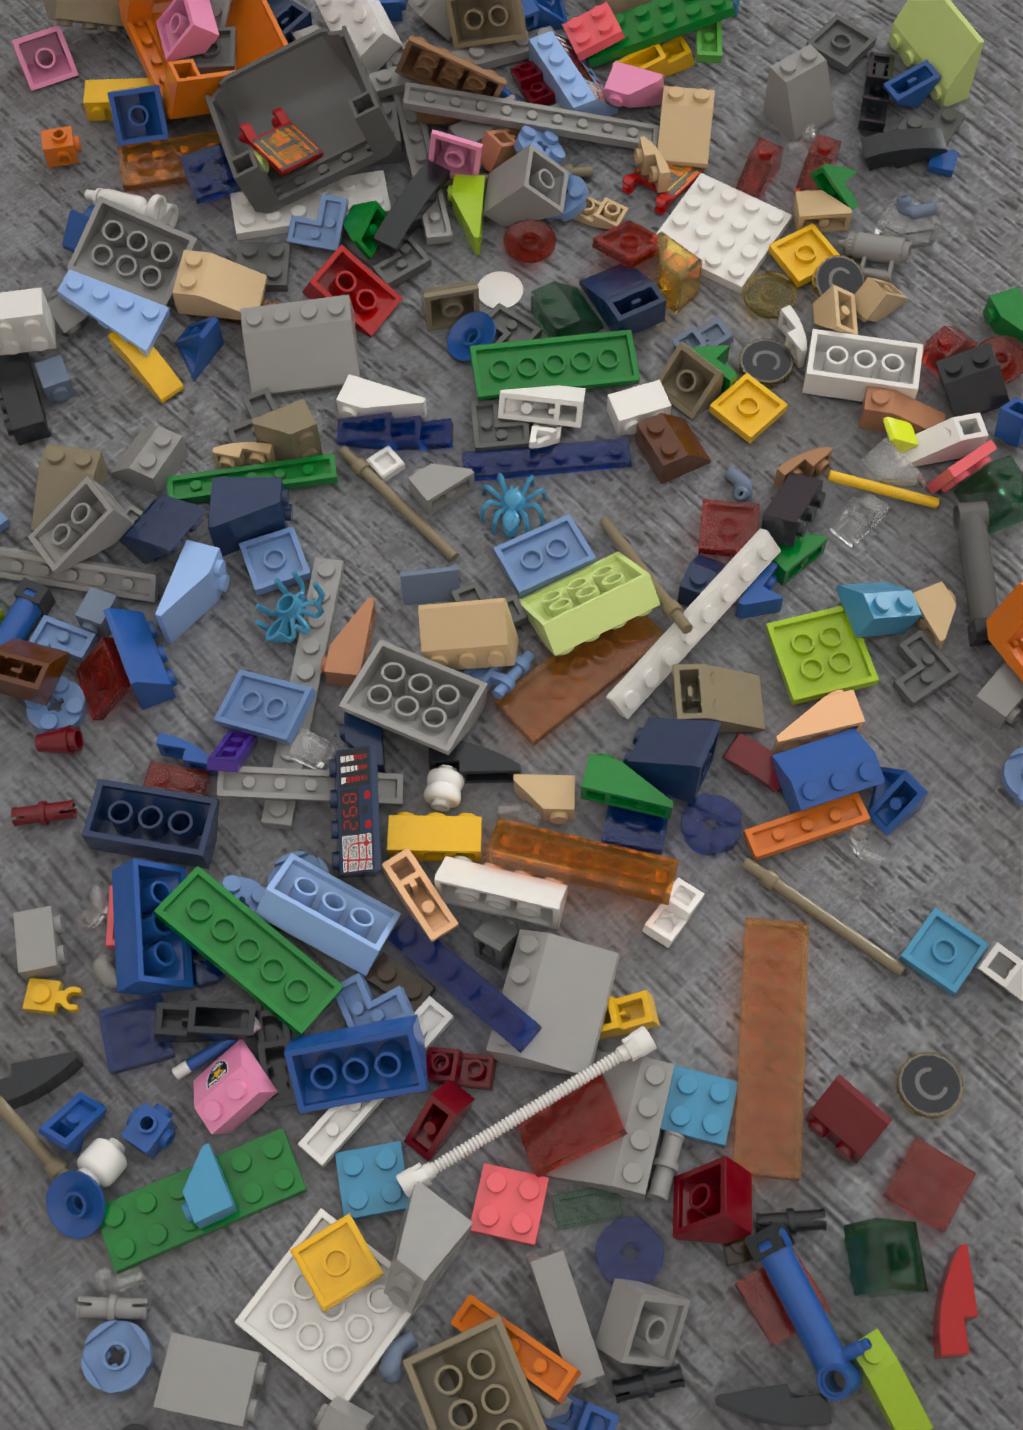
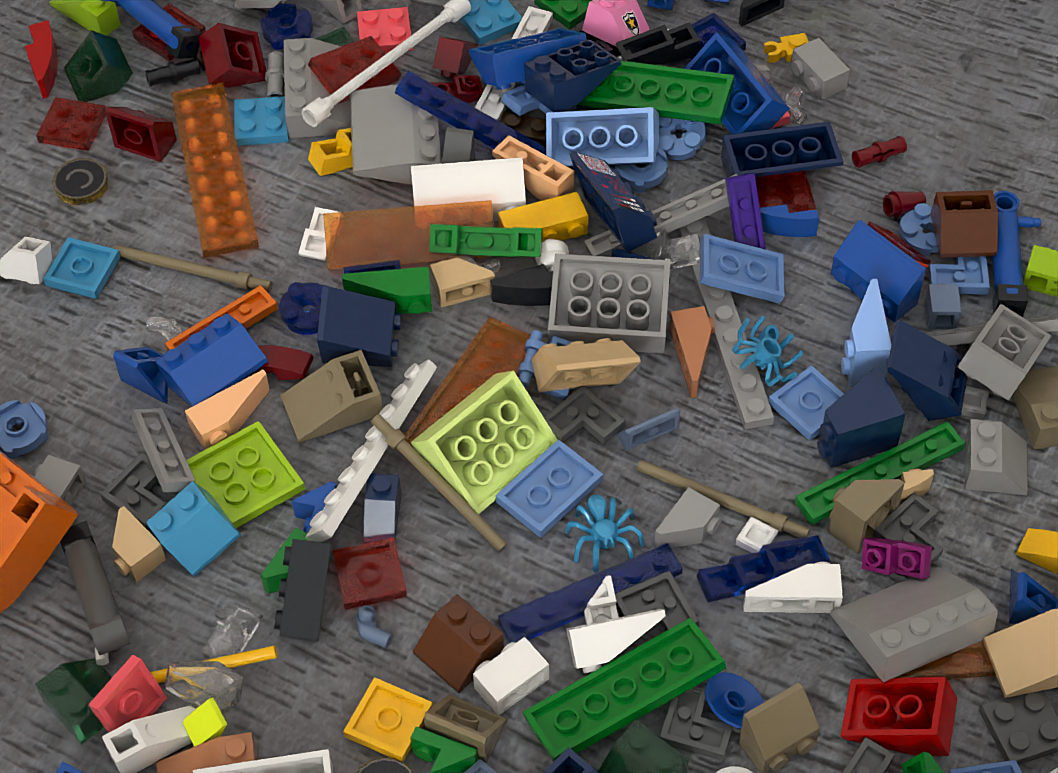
camera: 160 degrees right, 10 degrees down
medium nougat slope [774,446,833,489] -> none
none -> light grey plate [132,408,195,492]
none -> green slope [429,224,543,257]
none -> dark blue slope [524,40,621,112]
none -> magenta slope [861,537,932,579]

